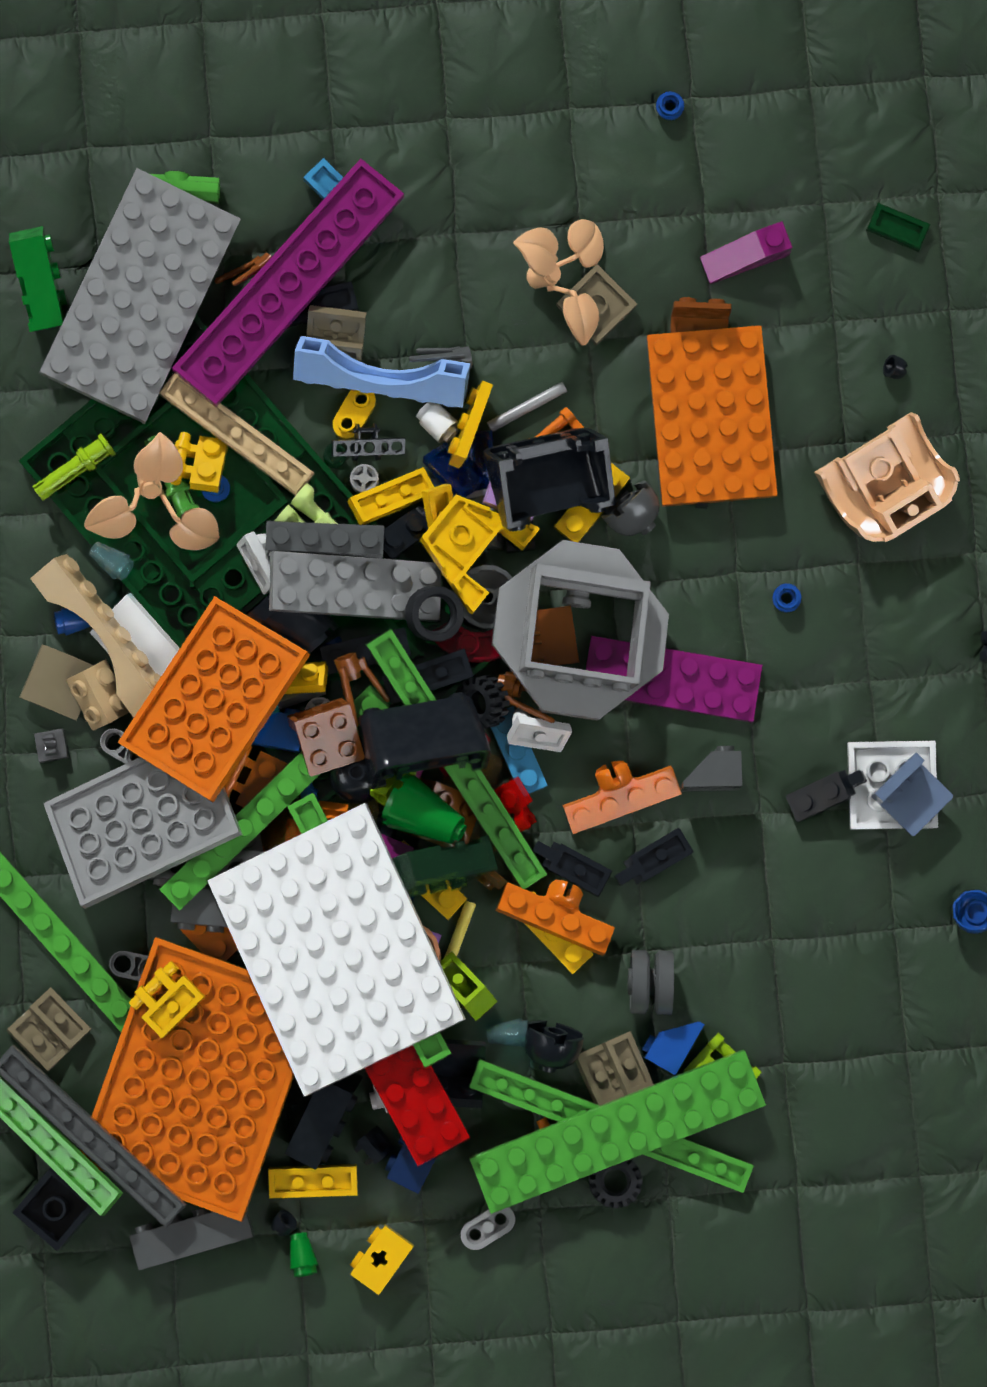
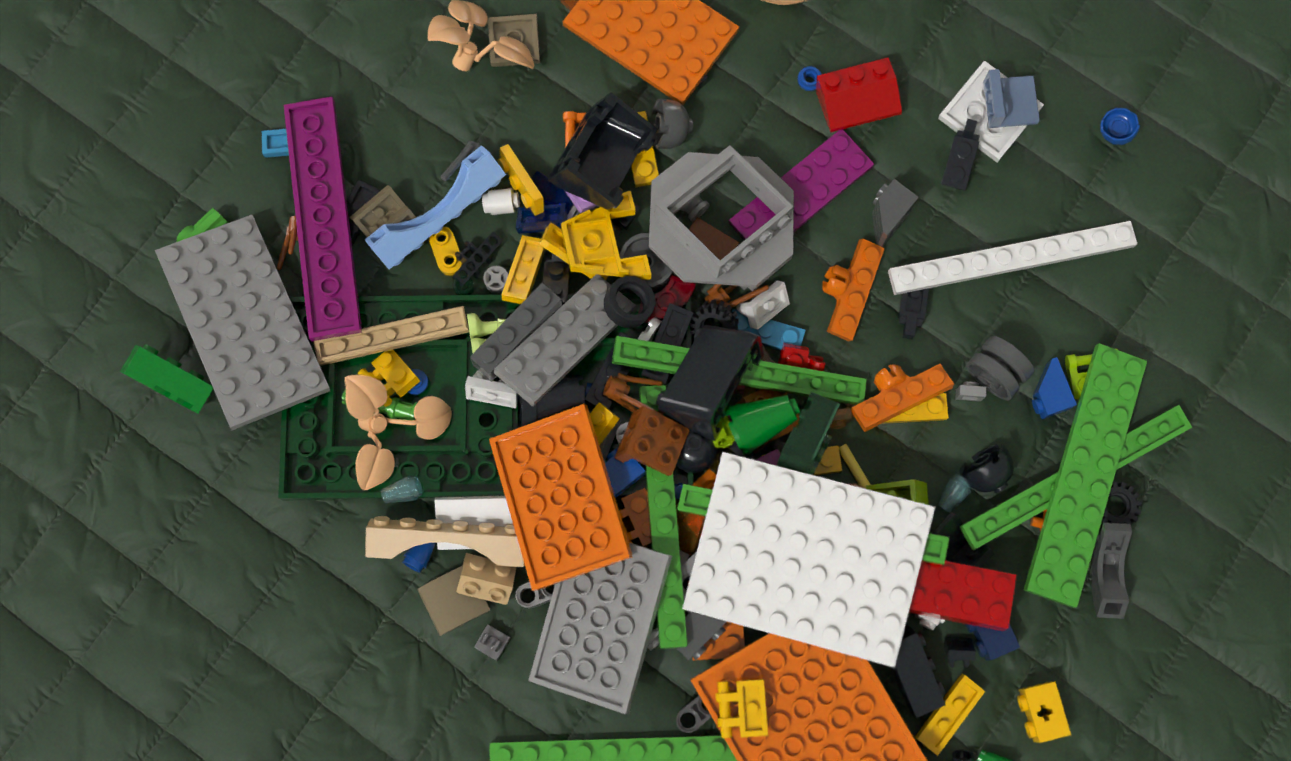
camera: 45 degrees left, 5 degrees down
lime pin [32,433,116,501] -> none
light grey plate [461,1207,515,1250] -> none
light grey bar [486,382,567,432] -> none
black hinge [532,841,613,897] -> none
dark tan slope [575,1031,654,1105] -> none
none -> white tile [638,317,662,342]
none -> red slope [816,57,902,133]
none -> white plate [888,221,1137,295]
none -> light grey plate [955,382,986,402]
none -> dark grey arch [1092,523,1132,619]

